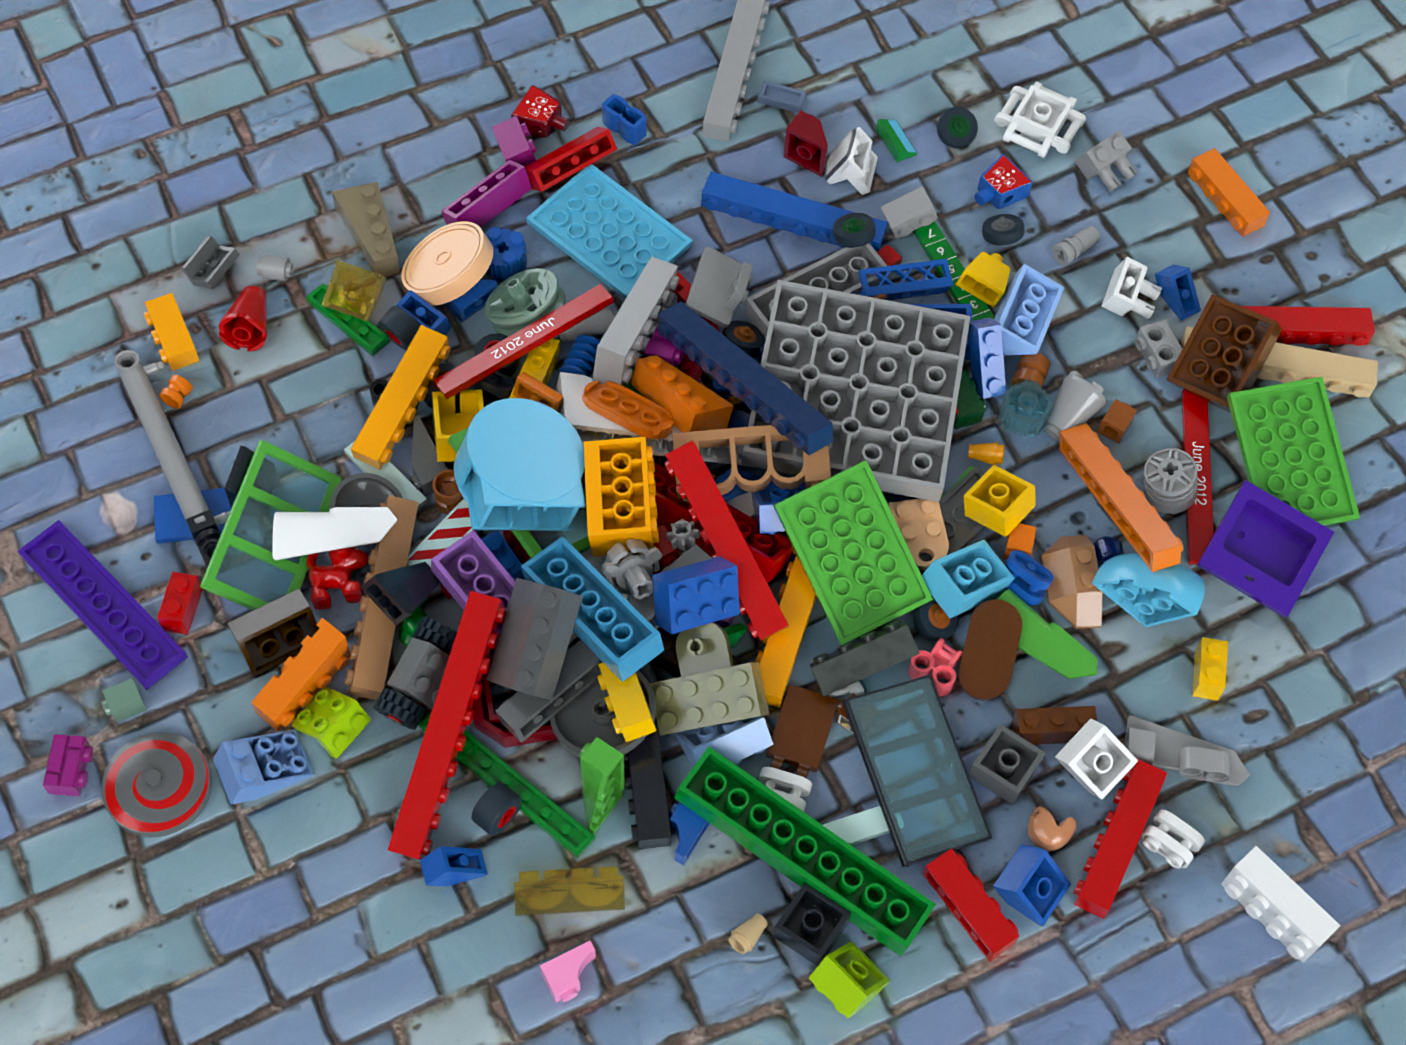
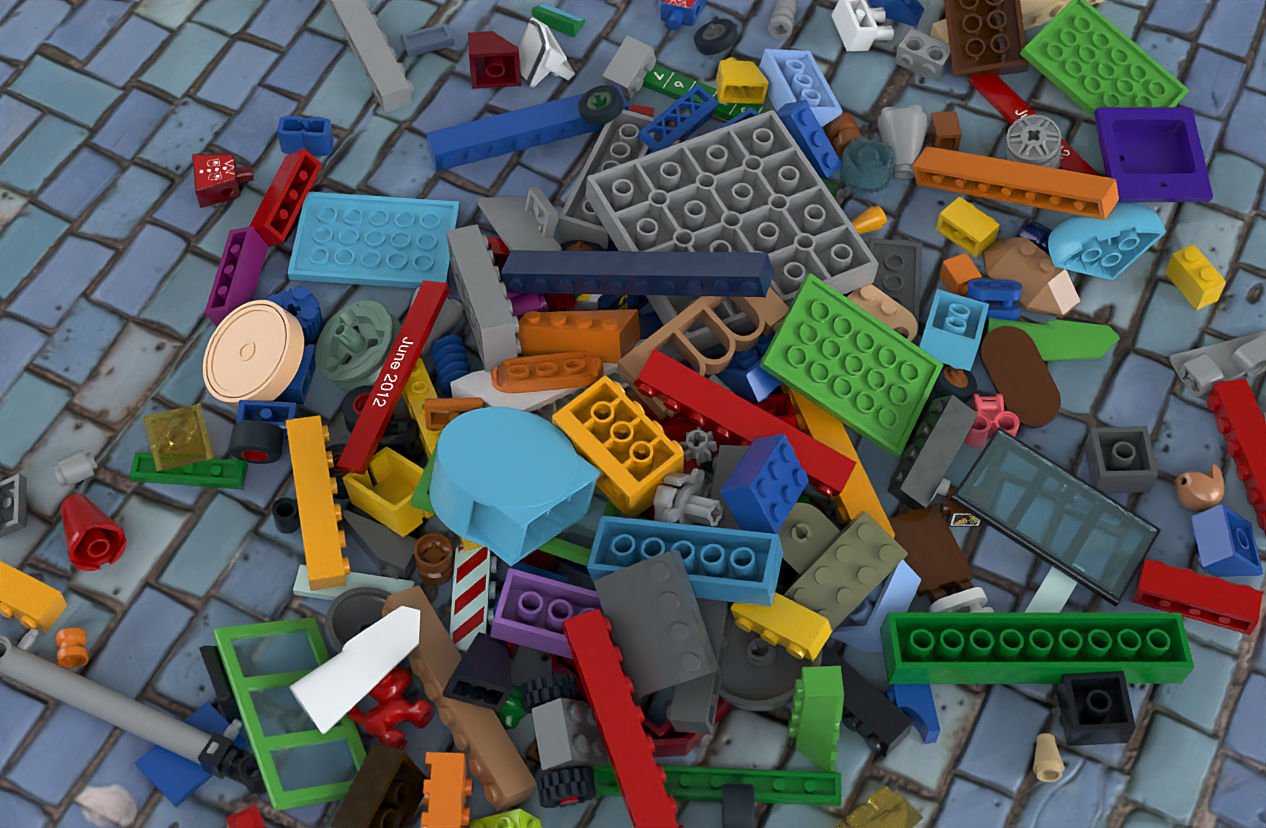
camera: 35 degrees left, 5 degrees down
dark tan wedge [331,182,400,277] -> none
magenta brick [492,116,537,167] -> none
lime slope [809,941,891,1019] -> none
yellow brick [963,465,1036,537] -> none
reddish brown brick [1012,706,1098,745] -> none
white brick [1055,719,1138,800] -> none
none -> yellow brick [936,196,1000,258]

